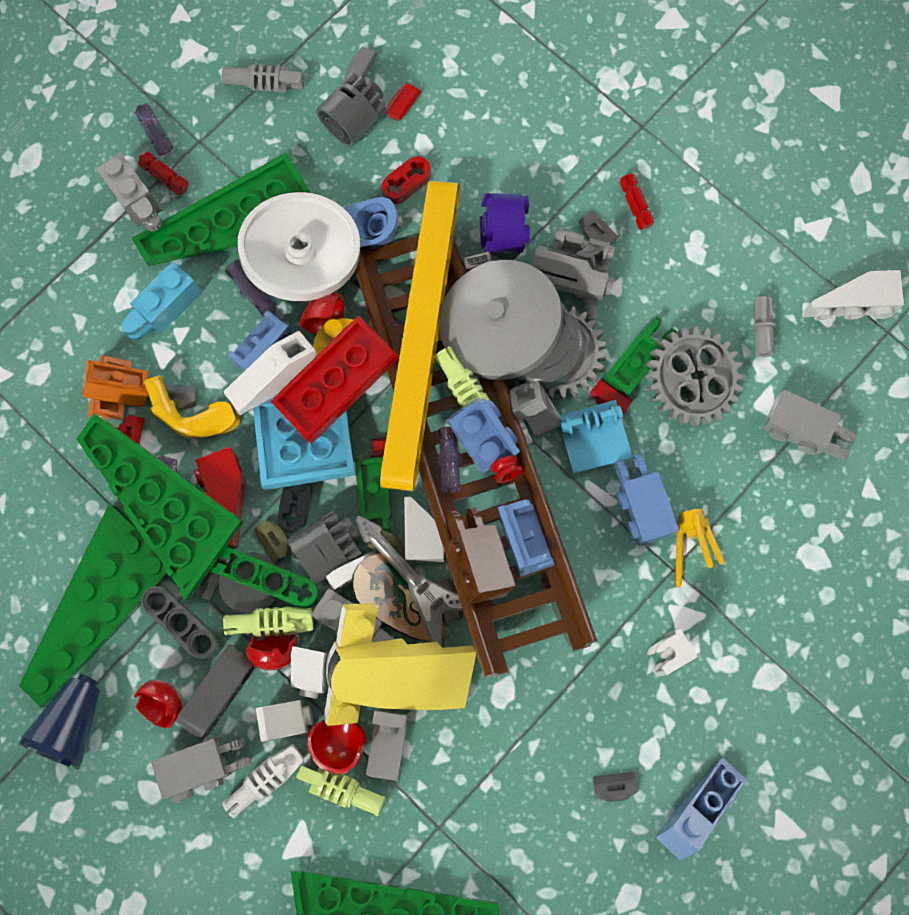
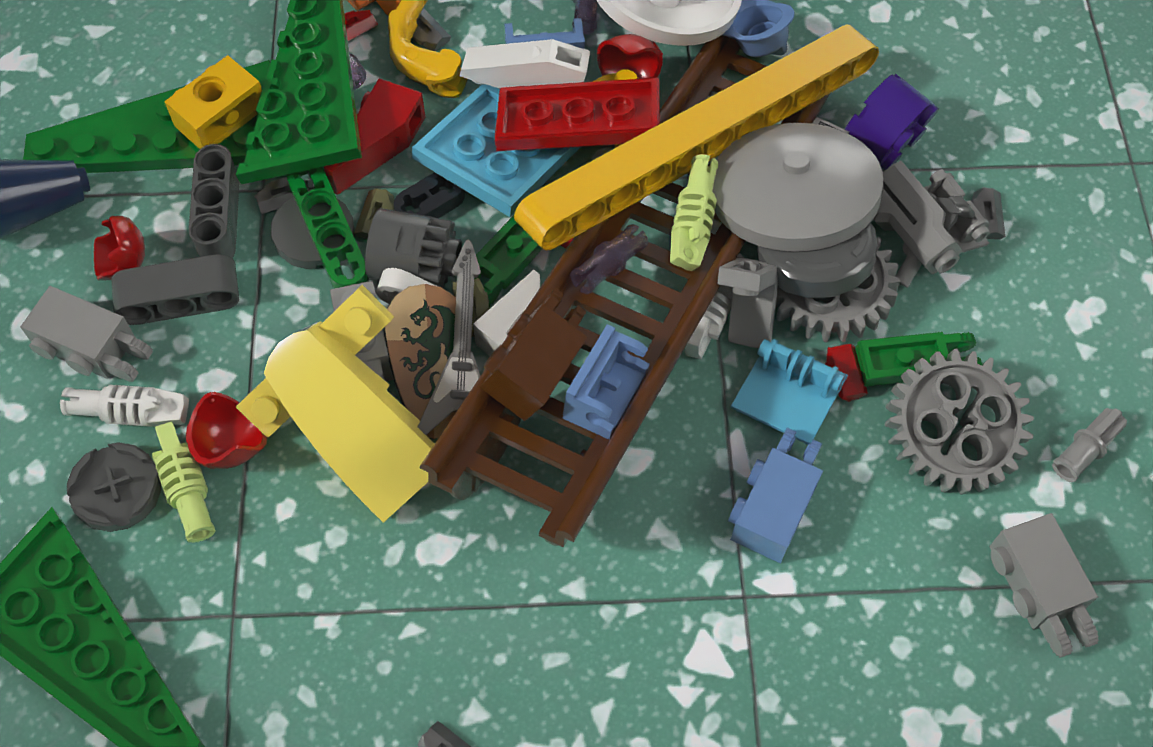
camera: 40 degrees right, 15 degrees down
yellowish green hinge [223,606,314,637] -> none
red hair [246,634,298,671] -> none
white slope [256,700,313,742] -> none
white slope [291,646,329,699] -> none
light grey bracket [366,710,409,781] -> none
red beam [382,156,431,204] -> none
medium blue bracket [446,398,520,473] -> none
red bush [490,455,523,483] -> none
red axle [619,173,654,230] -> none
white hinge [647,628,698,677] -> none
yellow plant [675,509,724,588] -> none
none -> dark grey tile [67,442,162,532]
none -> yellow brick [164,55,262,149]

